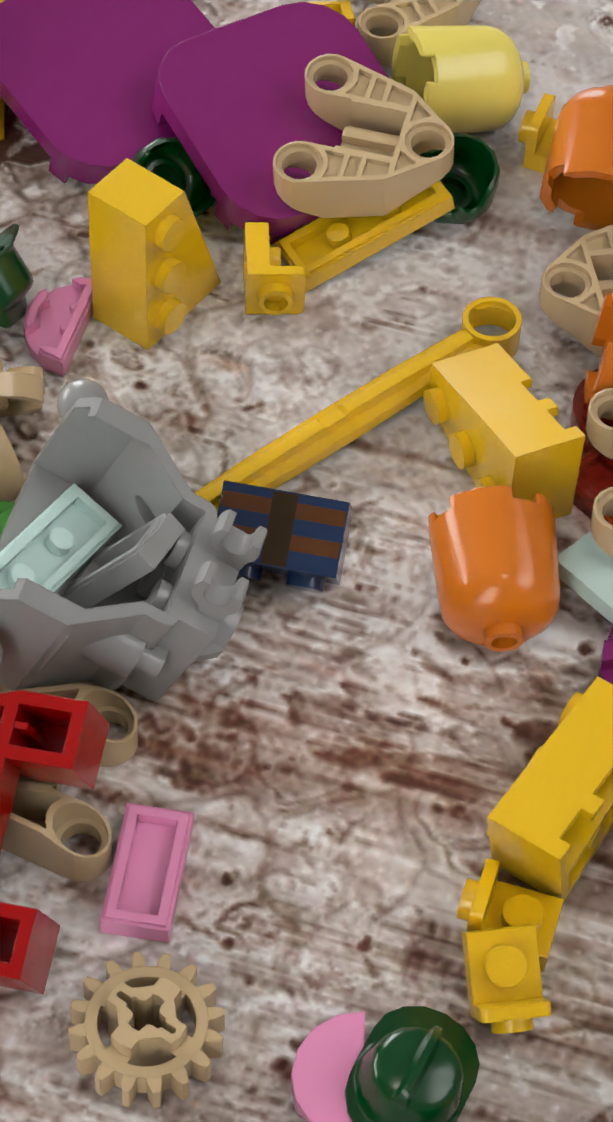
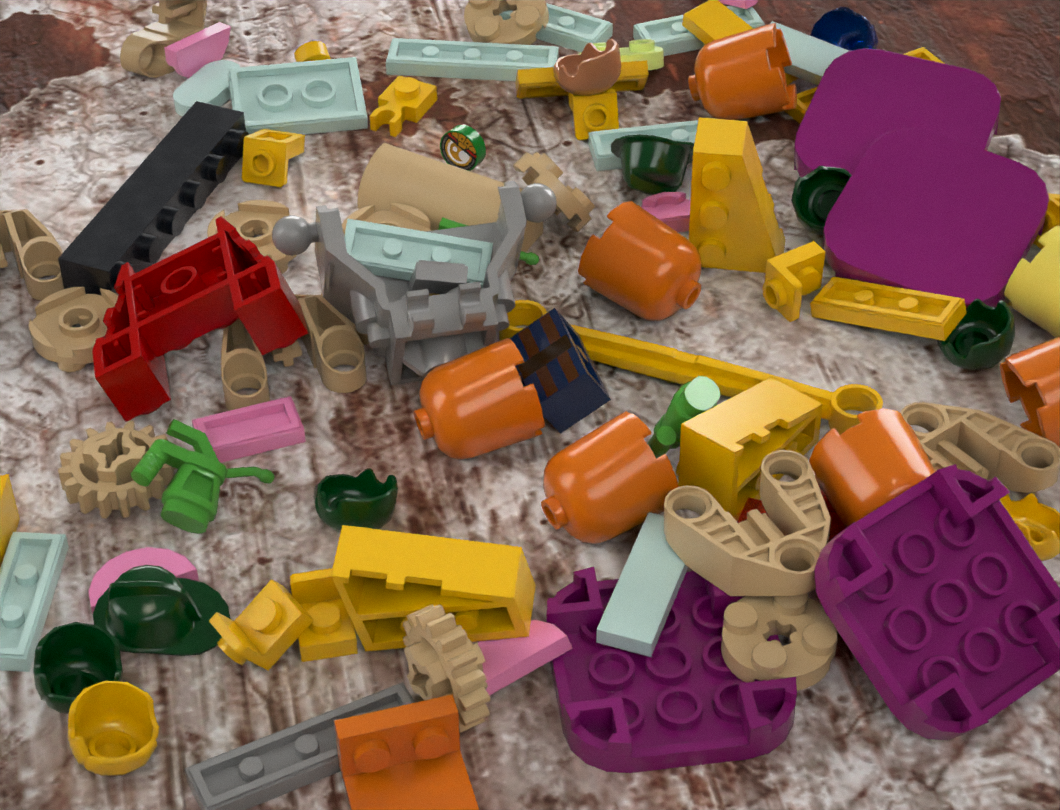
camera: 65 degrees right, 10 degrees down
tan connector [273,54,454,218] -> none
none -> bright green piece [131,419,275,534]
none -> dark green hair [313,468,398,533]
none -> orange cylinder [413,338,545,460]
none -> orange cylinder [578,201,702,321]
none -> bright green piece [647,376,721,458]

